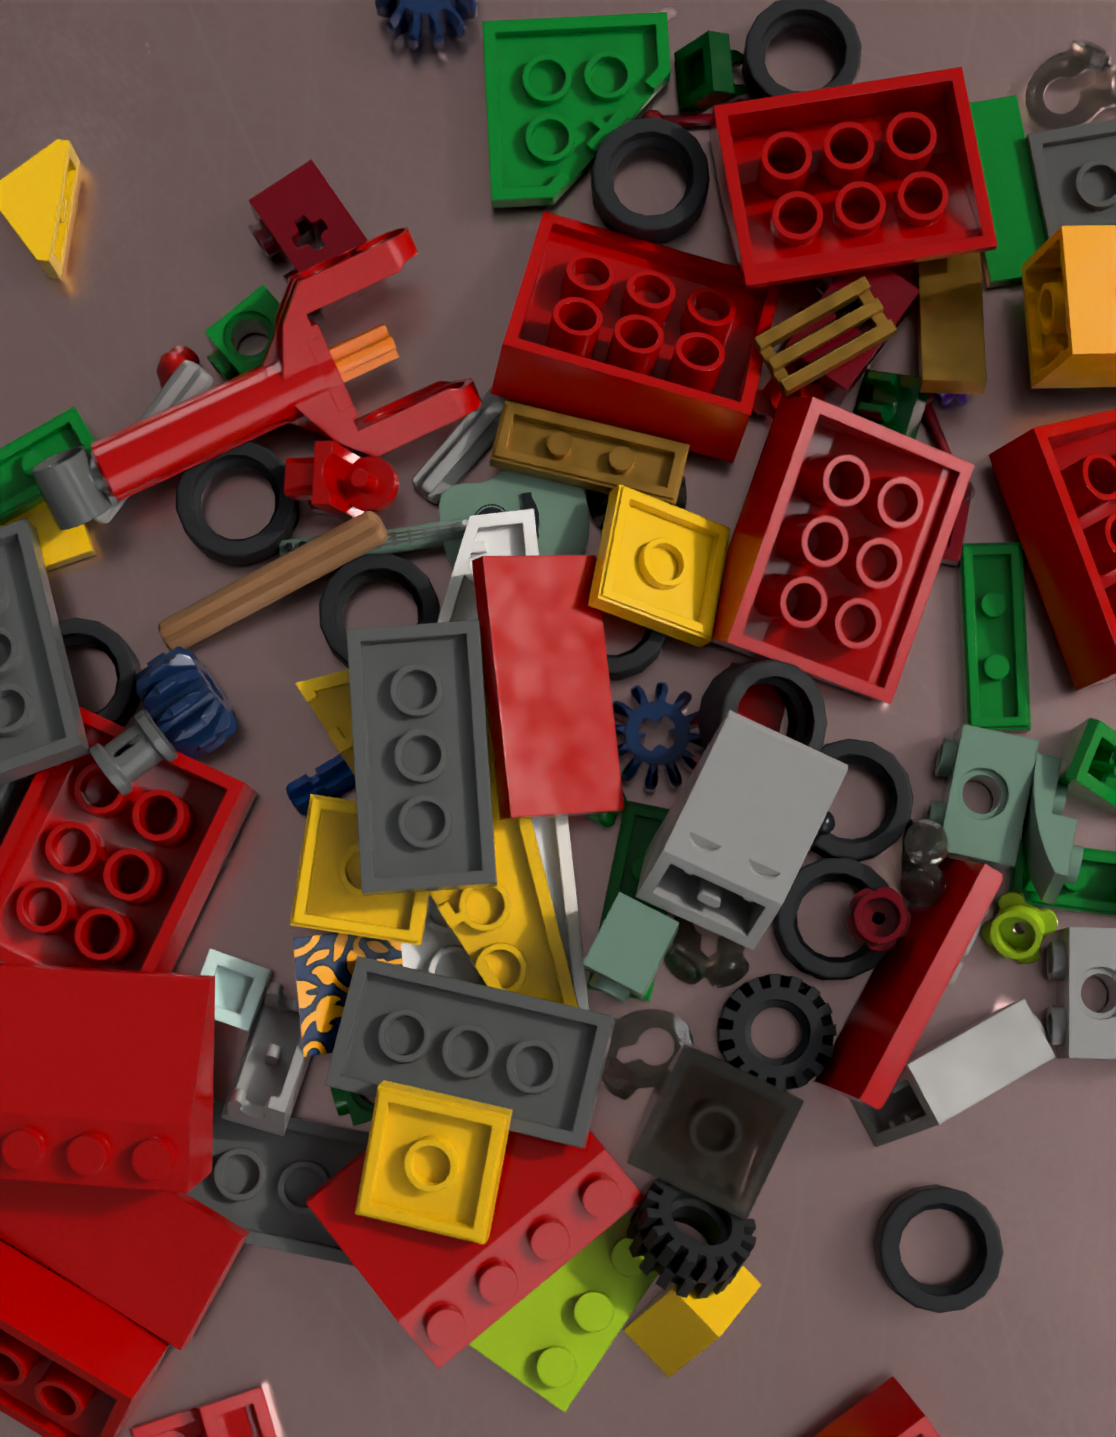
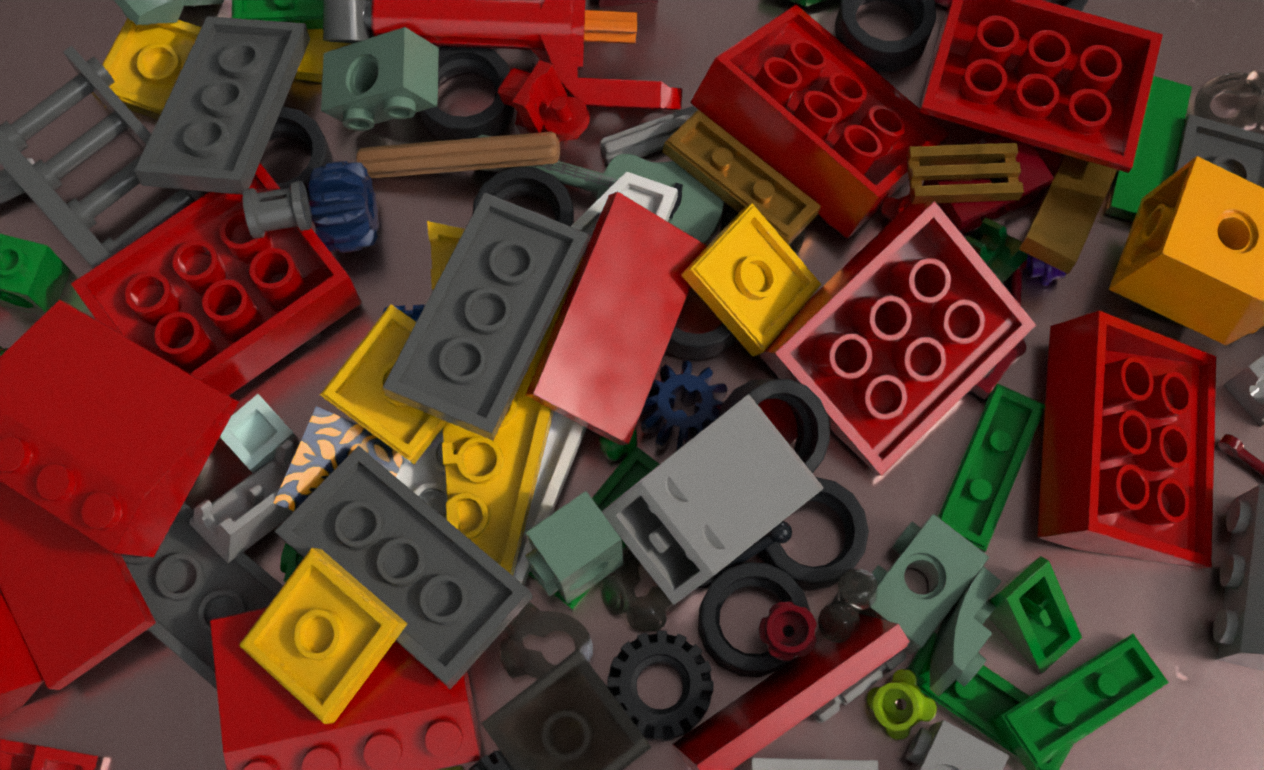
camera: 25 degrees right, 10 degrees down
none -> sand green brick [321,27,439,131]

